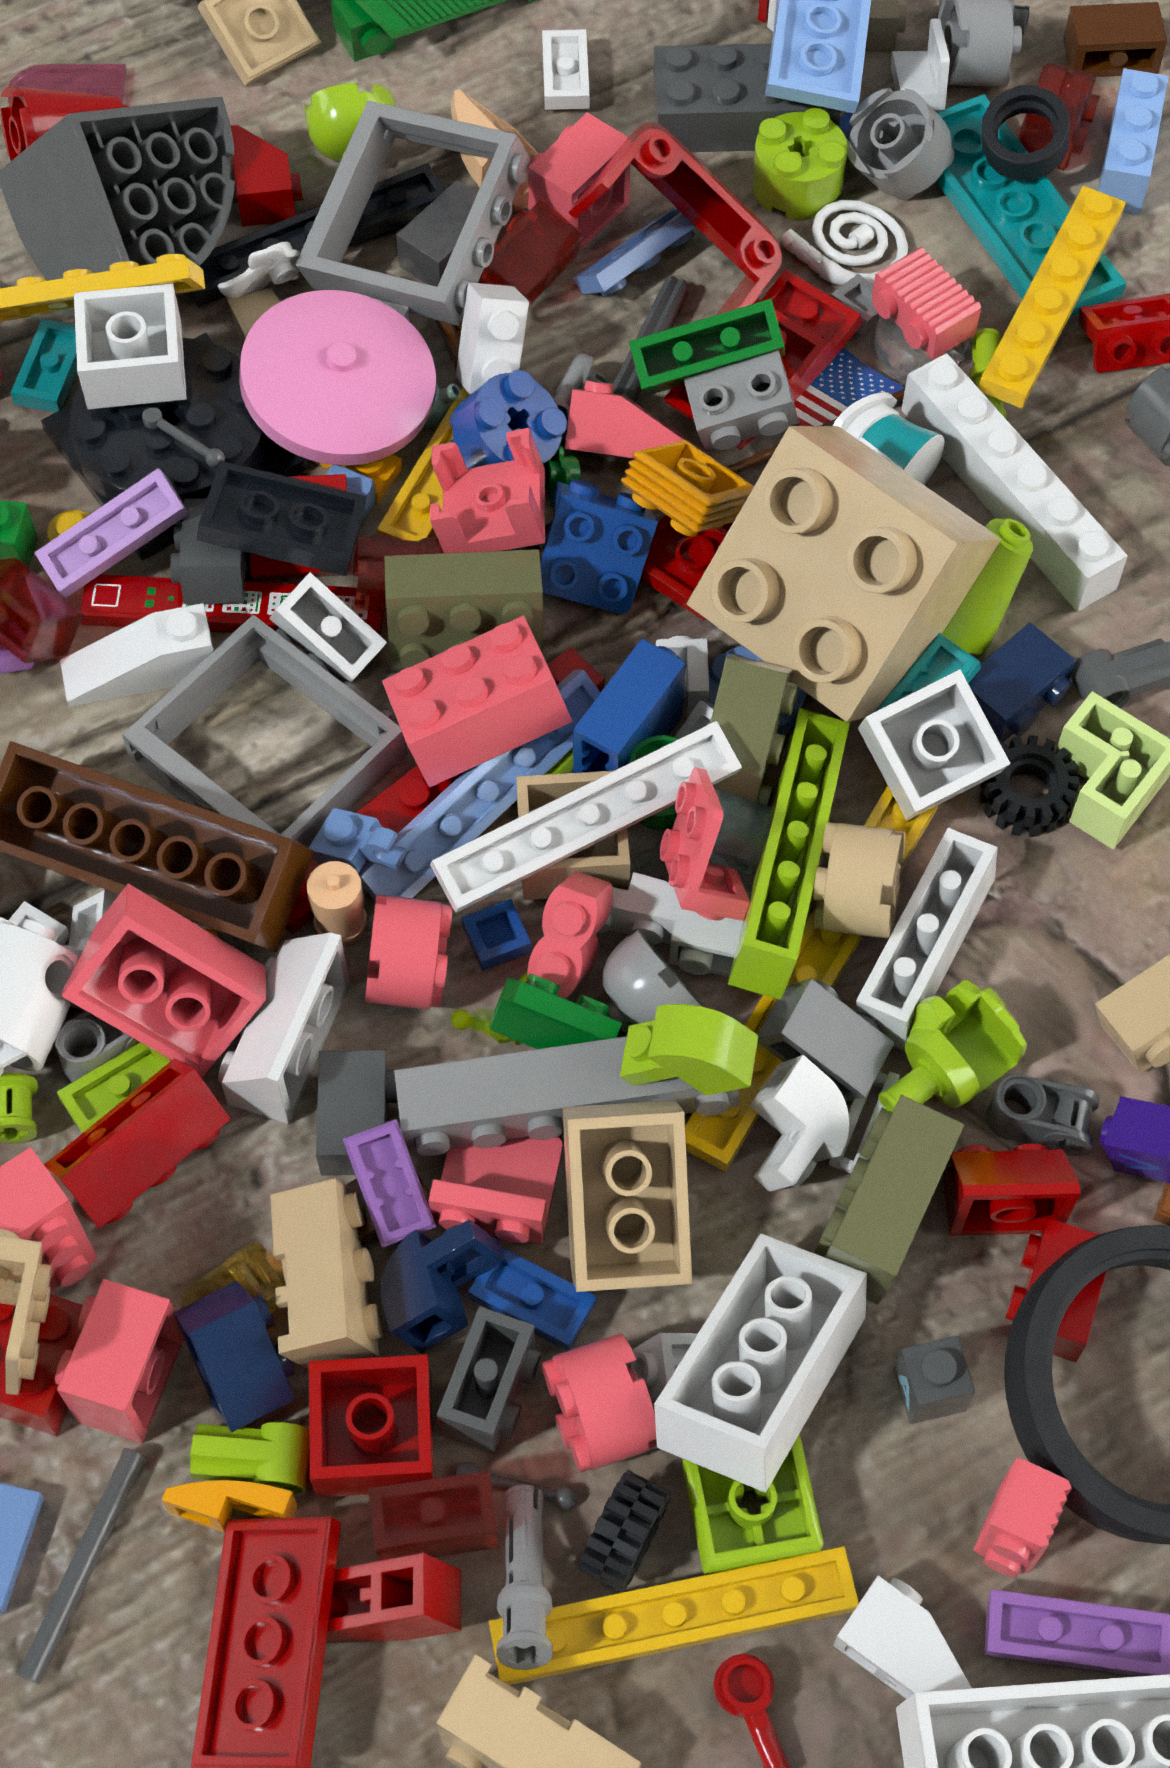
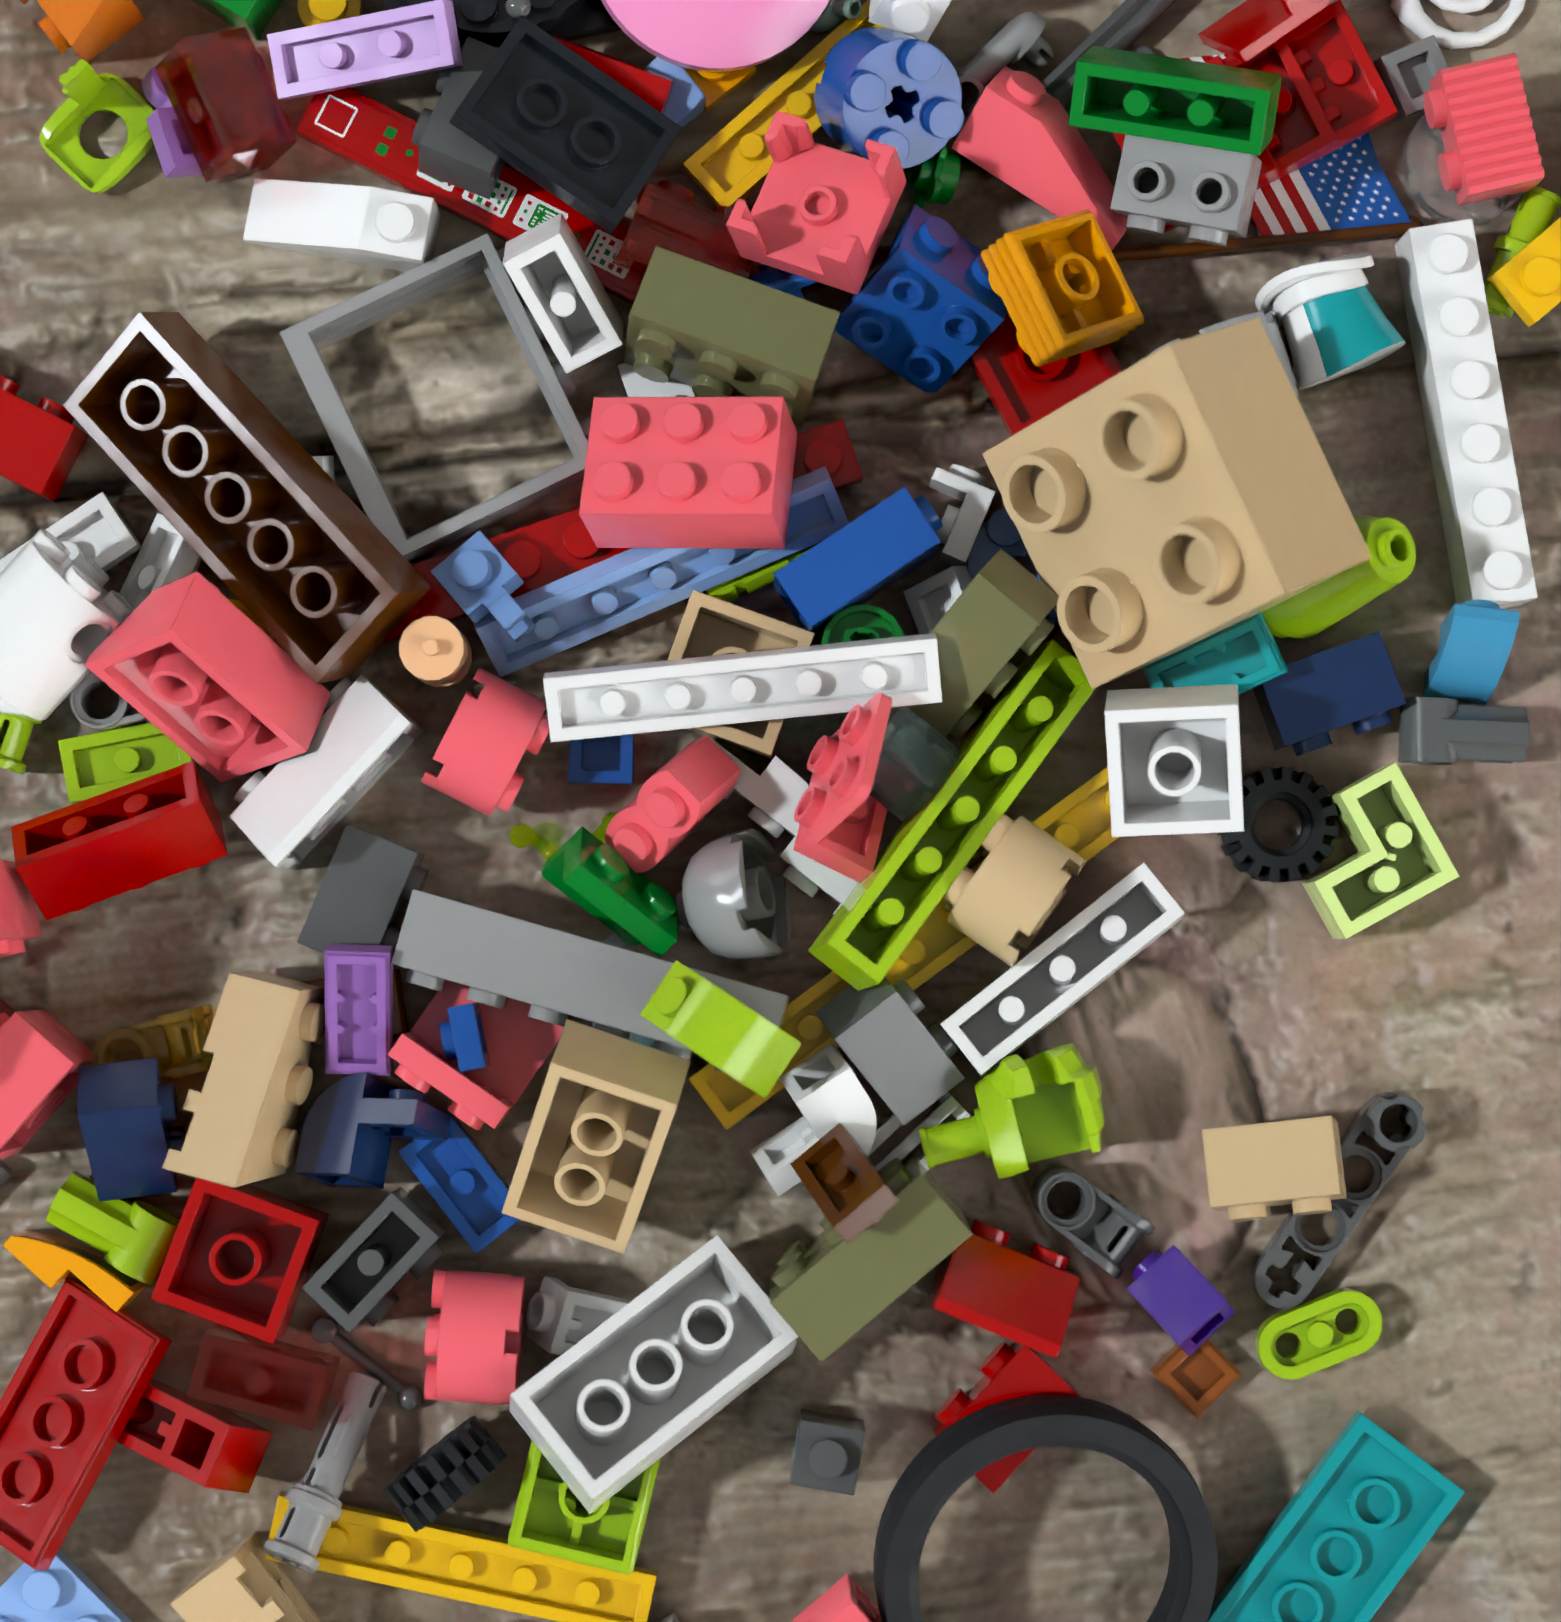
camera: 25 degrees right, 25 degrees up
none -> blue plate [440,1002,491,1072]
none -> reddish brown plate [790,1123,899,1244]
none -> dark azure slope [1423,600,1520,704]

